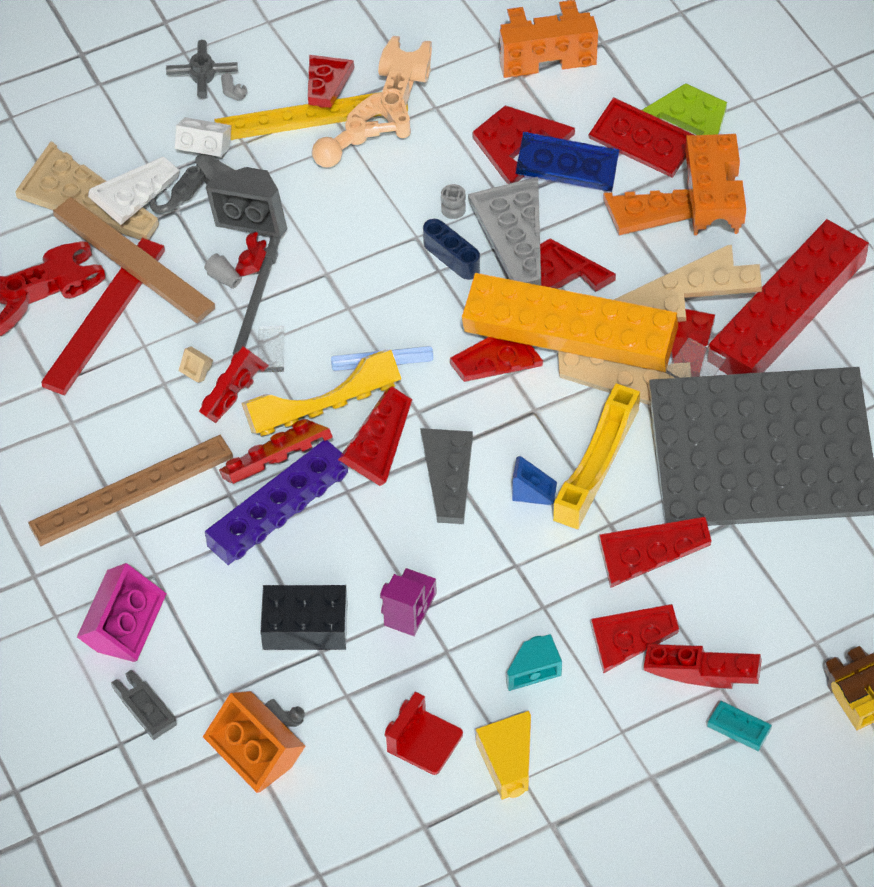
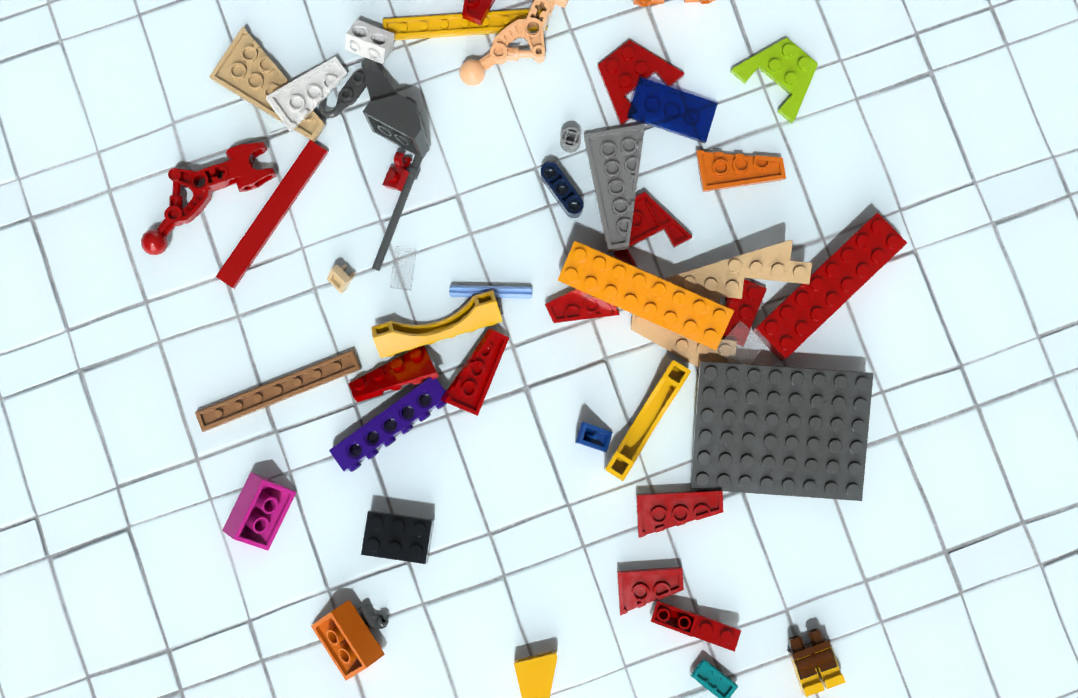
camera: 10 degrees right, 30 degrees up
medium nougat tile [53,197,215,324] -> none
dark grey hinge [111,670,177,740] -> none
red wing [198,346,269,423] -> none
light grey cone [204,253,242,289] -> none
magenta brick [380,568,437,637] -> none
red bracket [384,692,463,775] -> none
dark grey wing [420,428,473,524] -> none
teal slope [507,634,562,691] -> none
red tile [588,97,694,178] -> none
orange piece [685,134,746,235] -> none

